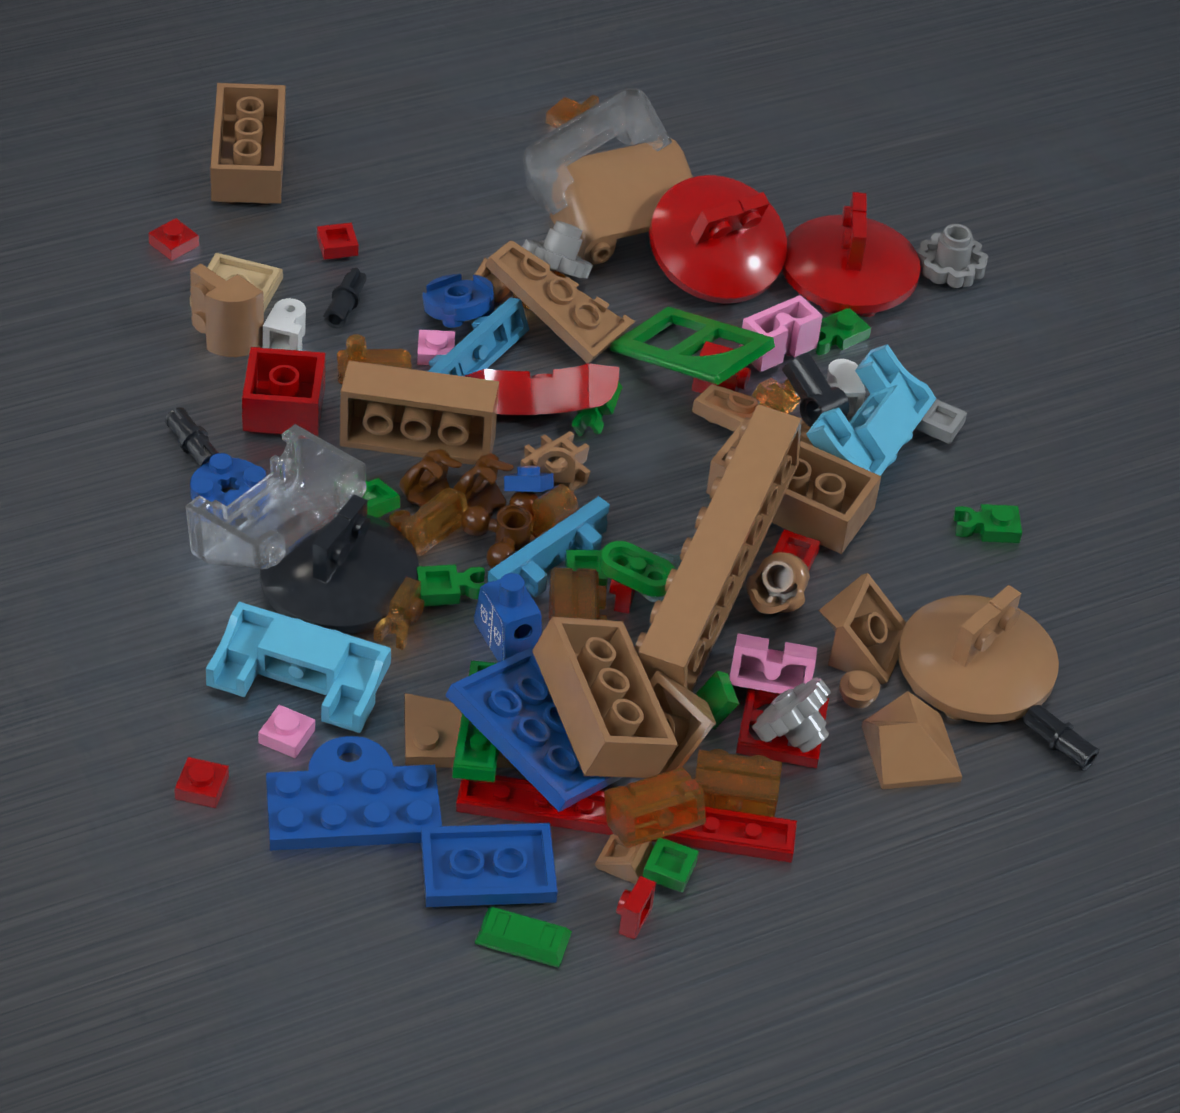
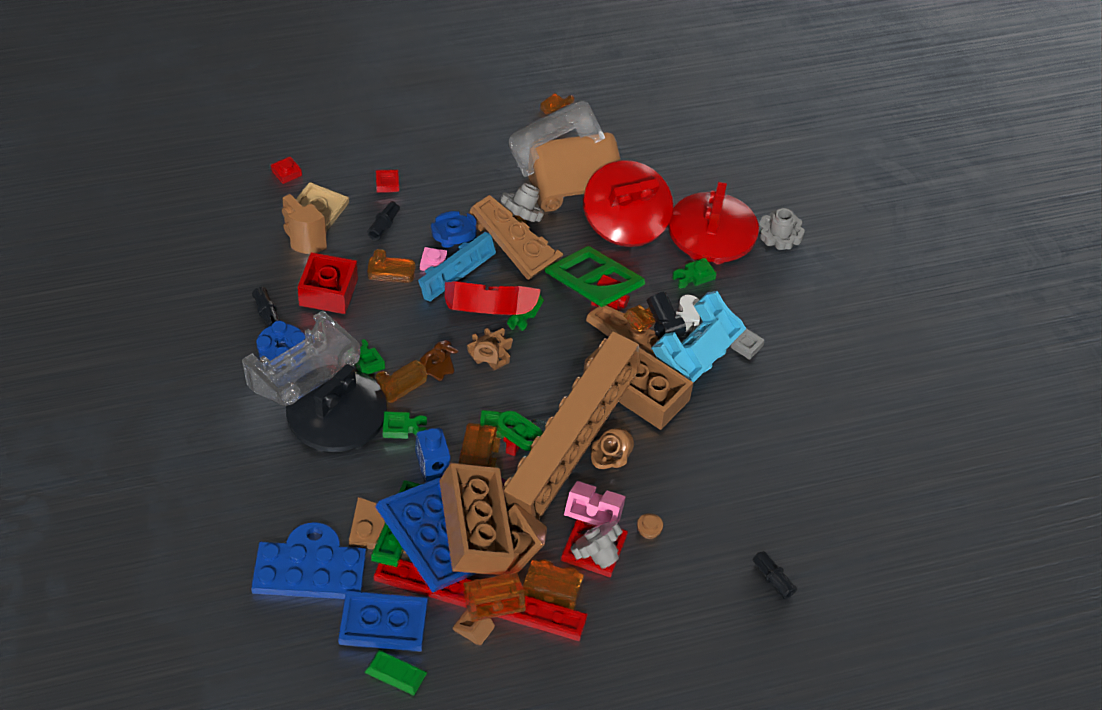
camera: 10 degrees right, 5 degrees up
red plate [174,757,229,808] -> none
medium azure bracket [206,602,391,733] -> none
medium nougat brick [210,83,286,204] -> none
bright pink plate [258,705,315,758] -> none
white leg [263,298,306,351] -> none
medium nougat brick [340,361,499,465] -> none
clear orange plate [374,577,424,650] -> none
reddish brown piece [399,449,462,514] -> none
reddish brown piece [461,492,540,569] -> none
dark azure hinge [487,496,610,597] -> none
blue plate [504,466,554,492] -> none
clear orange leg [531,484,579,538] -> none
red plate [616,876,656,940] -> none
green plate [643,837,699,893] -> none
green tile [696,670,739,730] -> none
bright pink brick [739,295,823,372] -> none
red plate [772,529,820,571] -> none
medium nougat slope [818,573,906,684] -> none
medium nougat slope [861,691,962,790] -> none
medium nougat bracket [898,585,1059,723] -> none
green plate [953,504,1022,543] -> none

